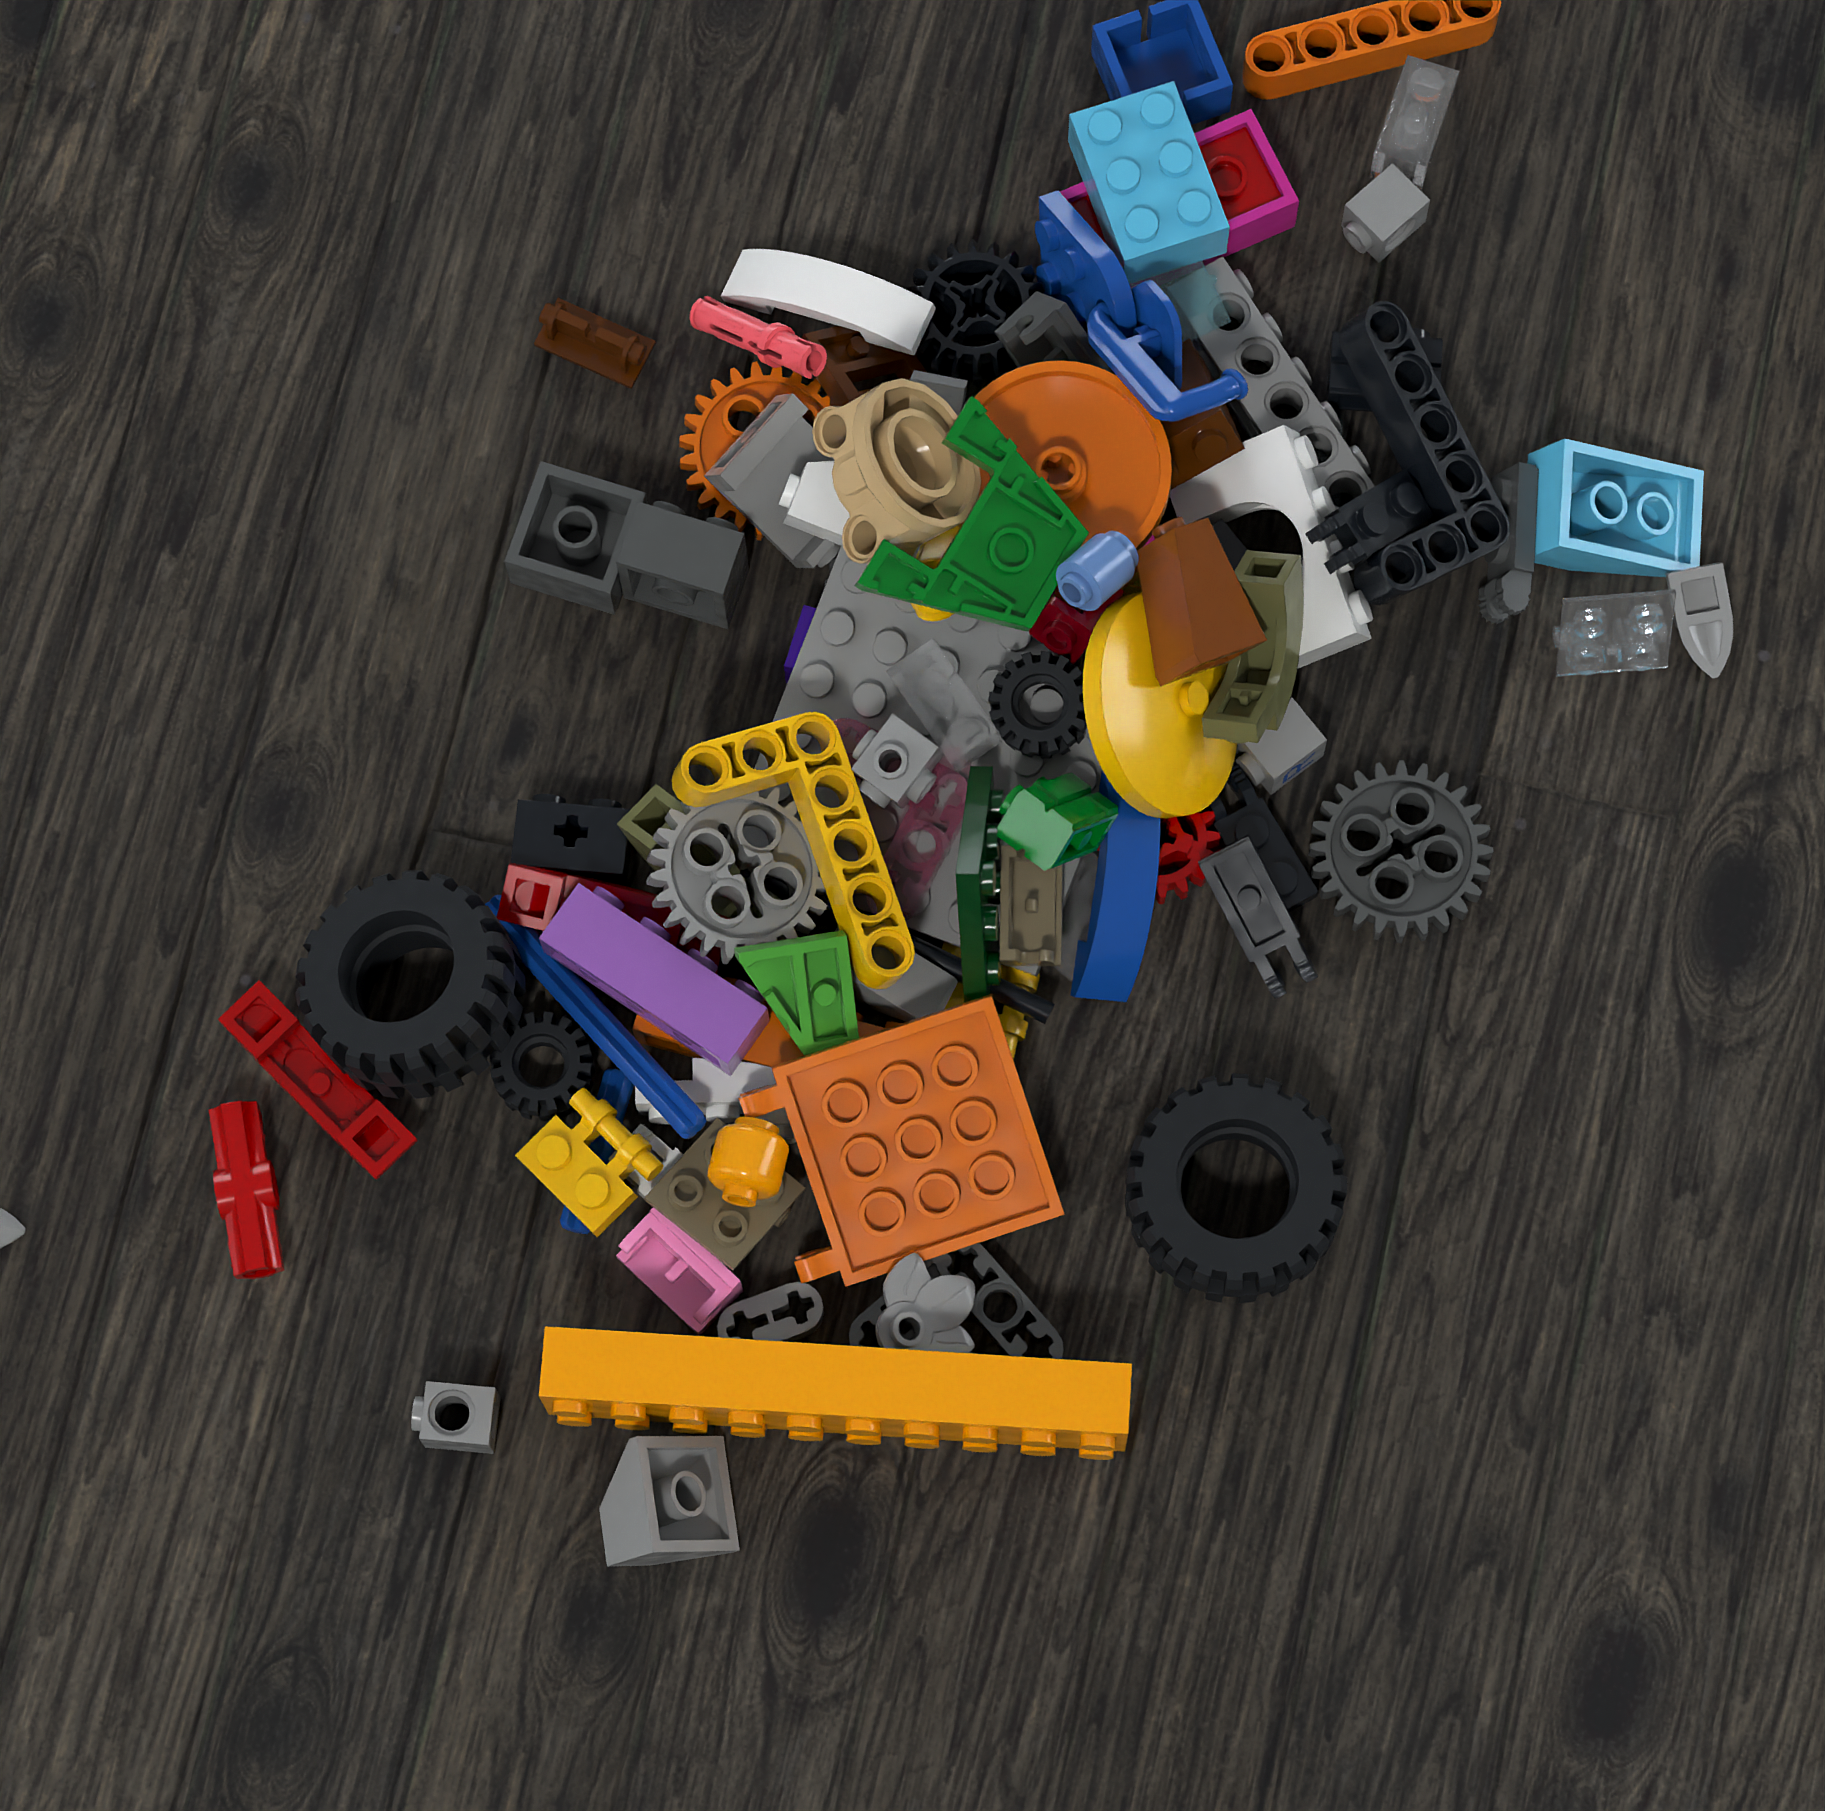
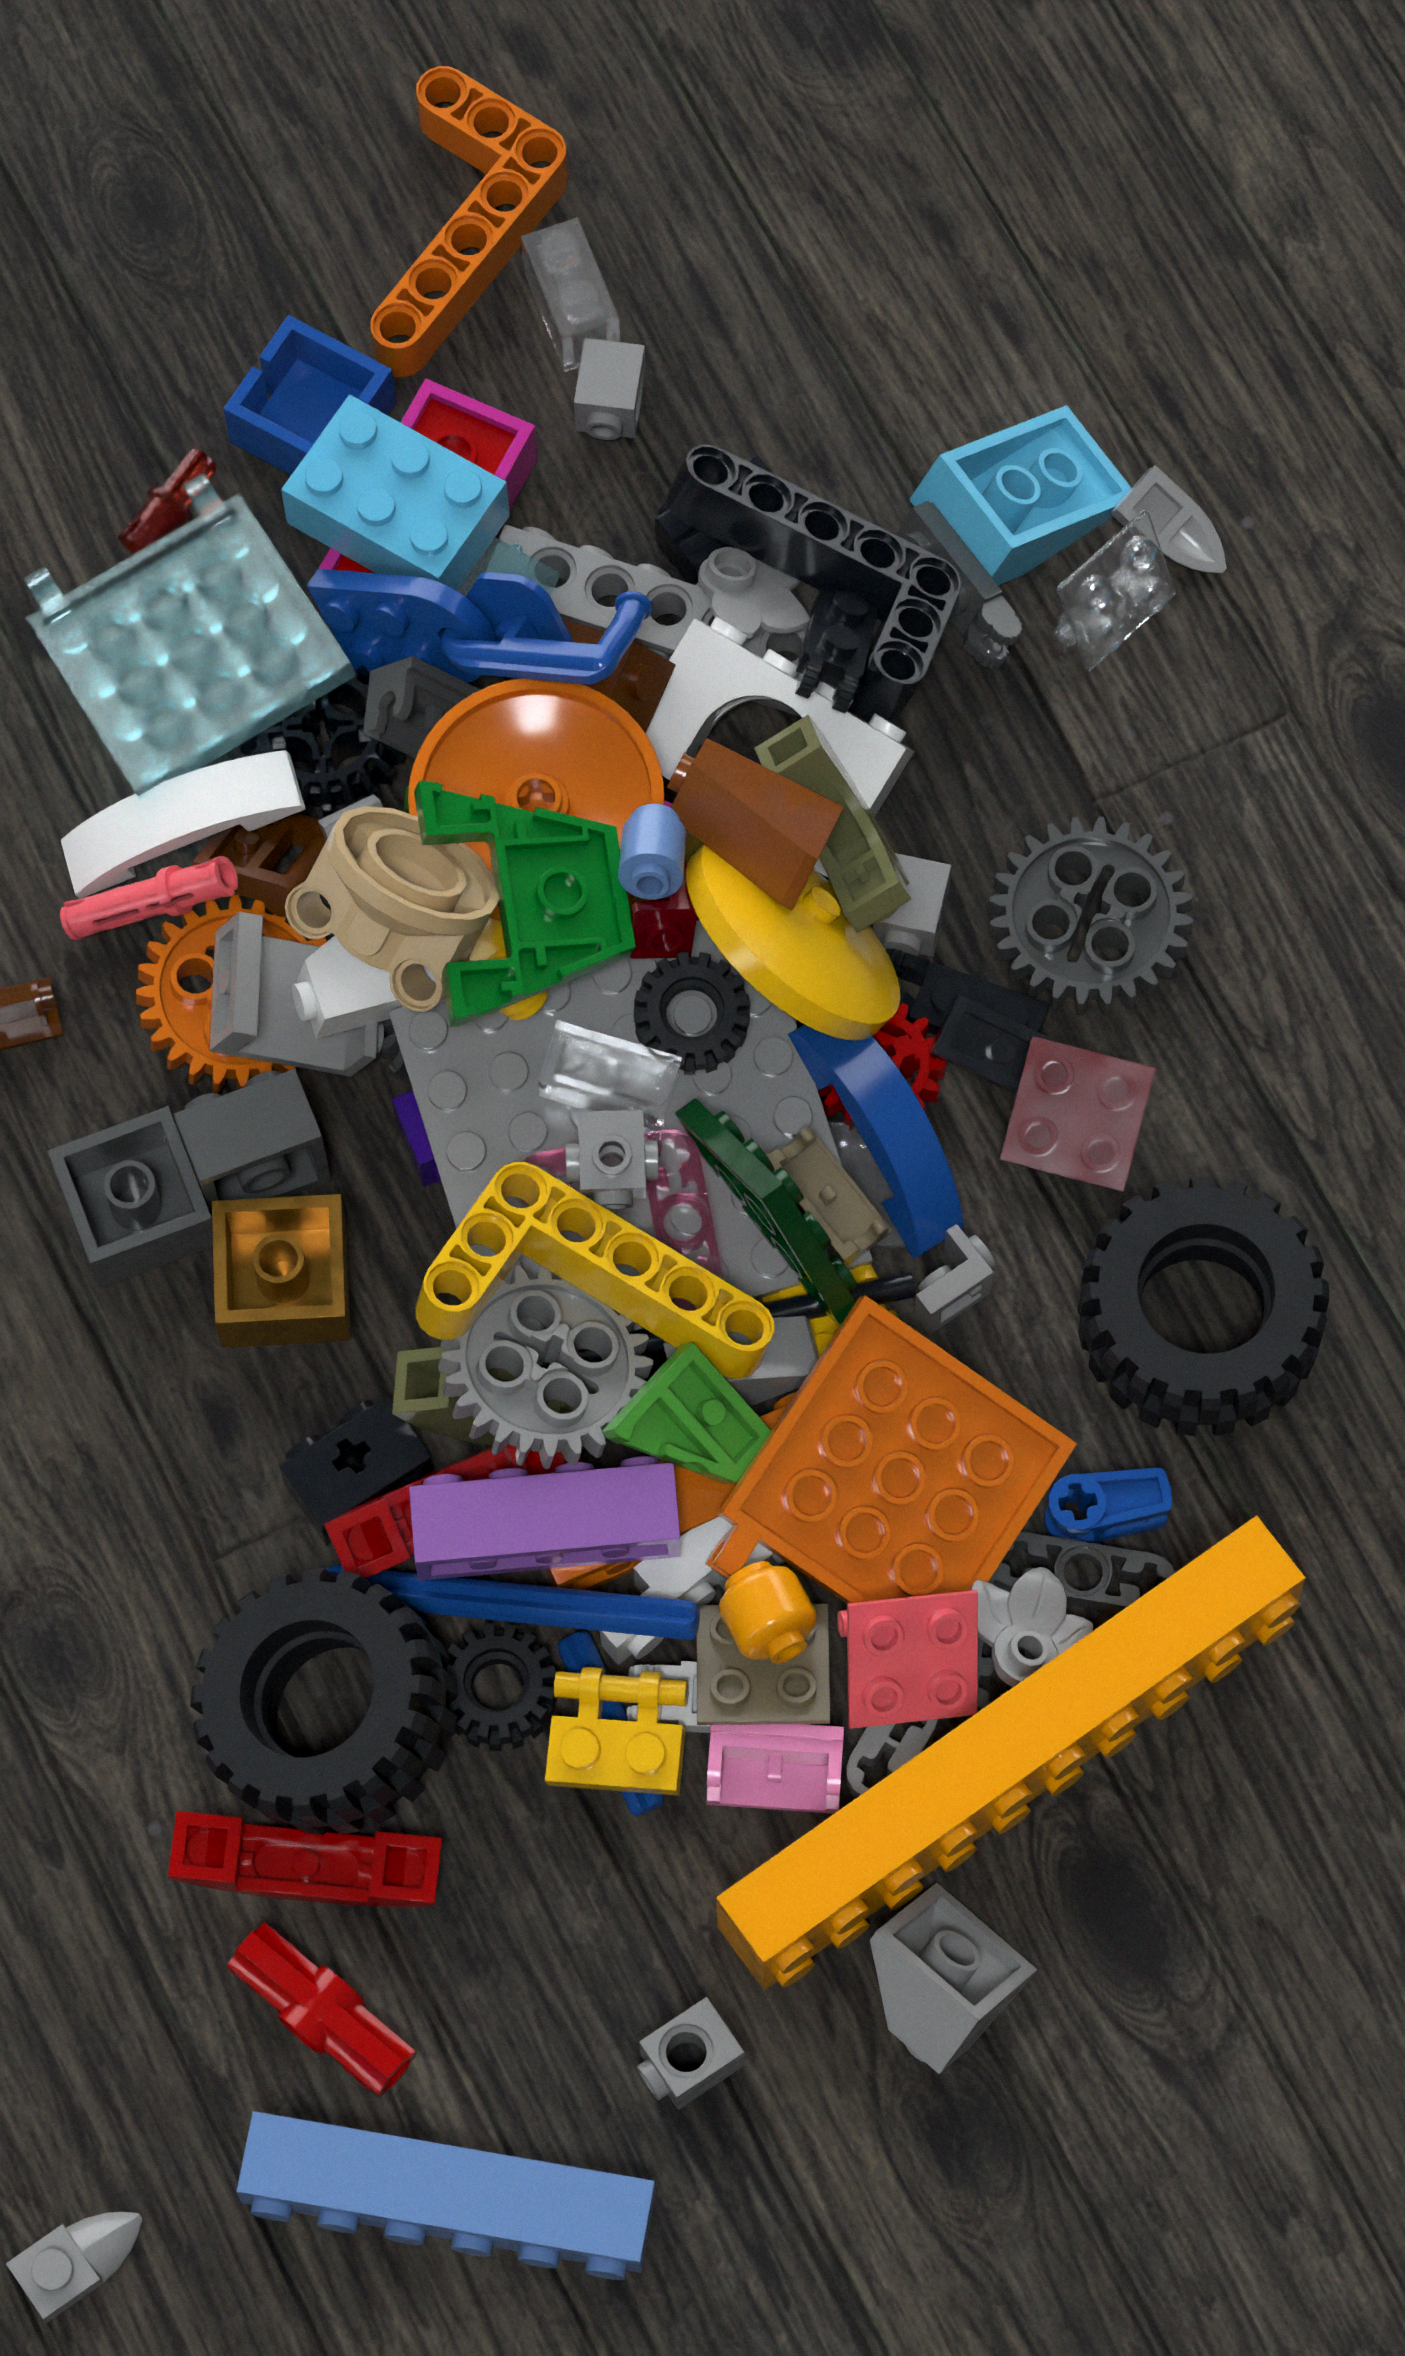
camera: 40 degrees left, 5 degrees down
green brick [997,772,1119,871] -> none
none -> clear light blue plate [24,473,357,800]
none -> clear red axle [118,448,217,561]
none -> pearl gold brick [212,1194,351,1348]
none -> medium blue brick [236,2111,656,2280]
none -> light grey plate [698,547,810,638]
none -> coral hinge [837,1590,978,1729]
none -> light grey bracket [914,1224,996,1335]
none -> hinge [1000,1036,1156,1192]
none -> blue piece [1044,1468,1172,1543]

